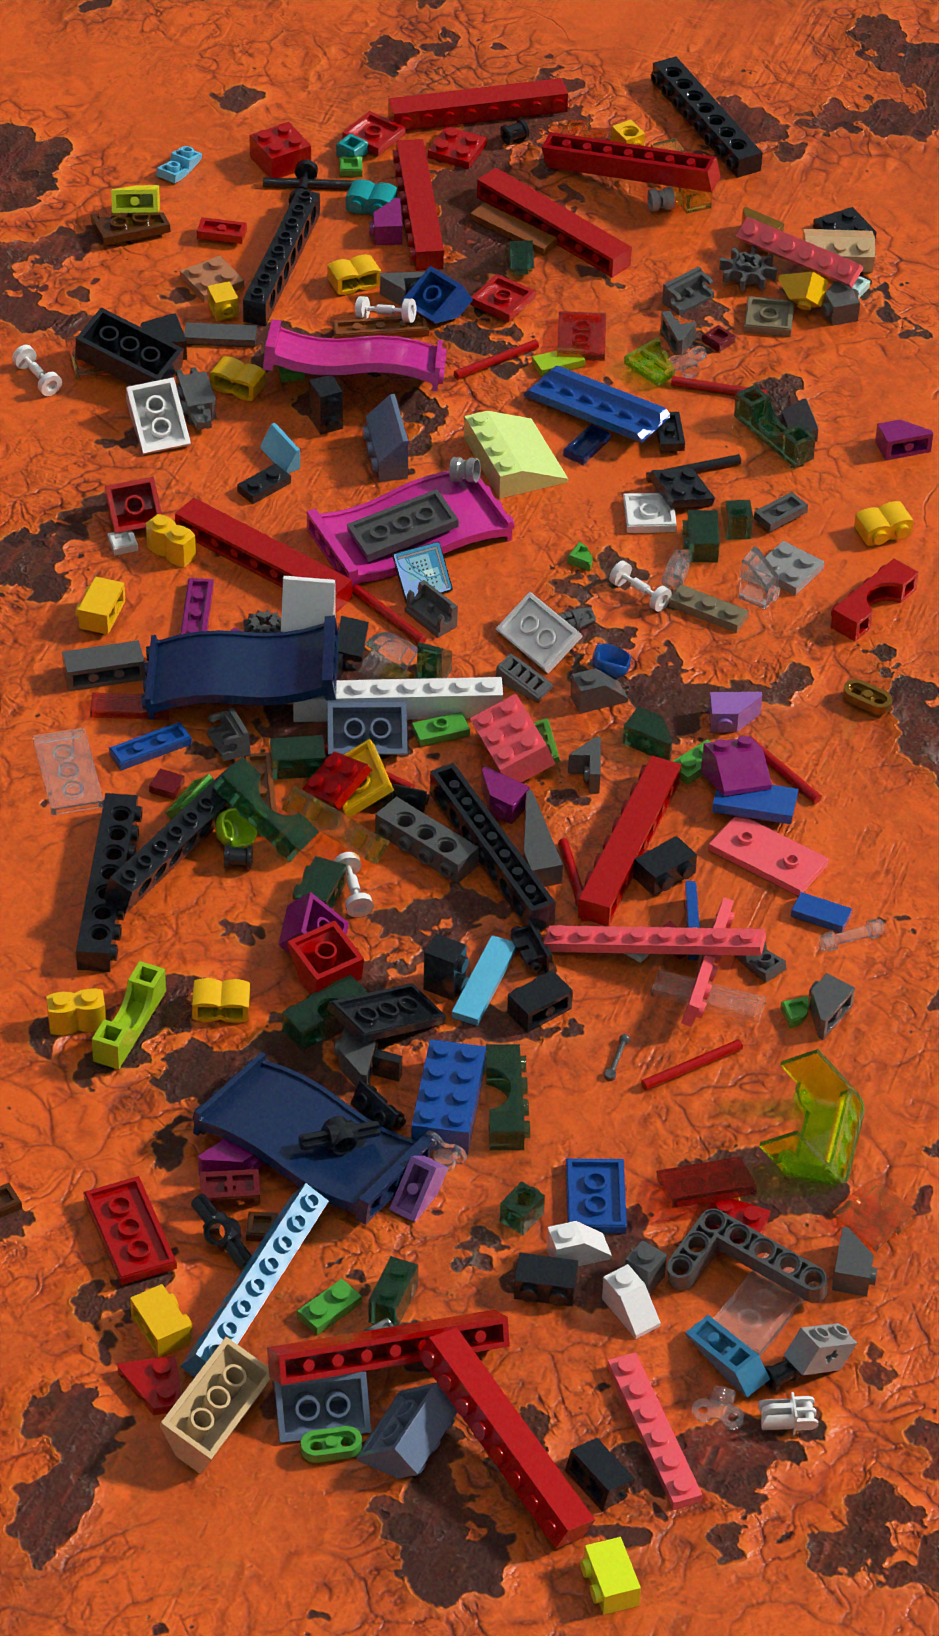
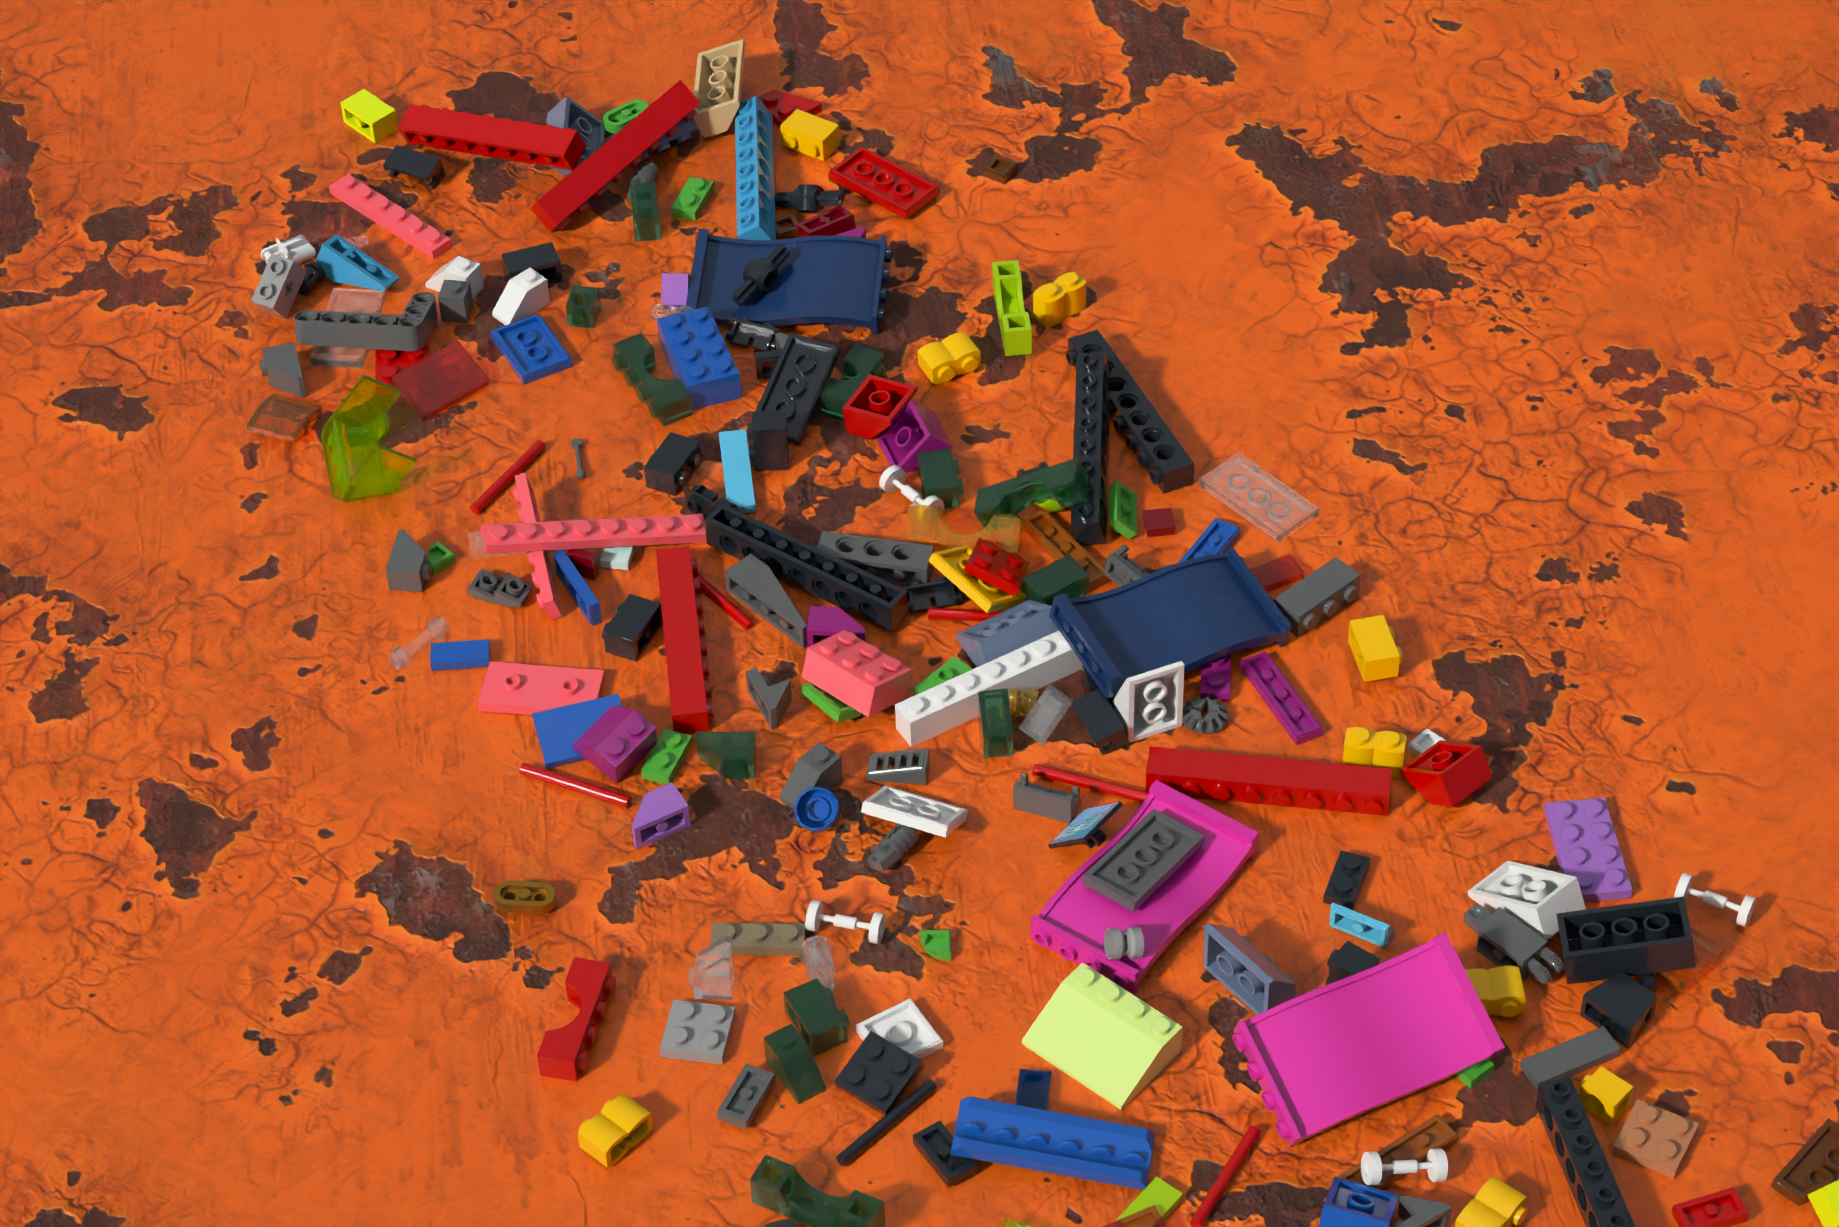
camera: 155 degrees right, 0 degrees up
none -> medium lavender plate [1544,798,1632,903]

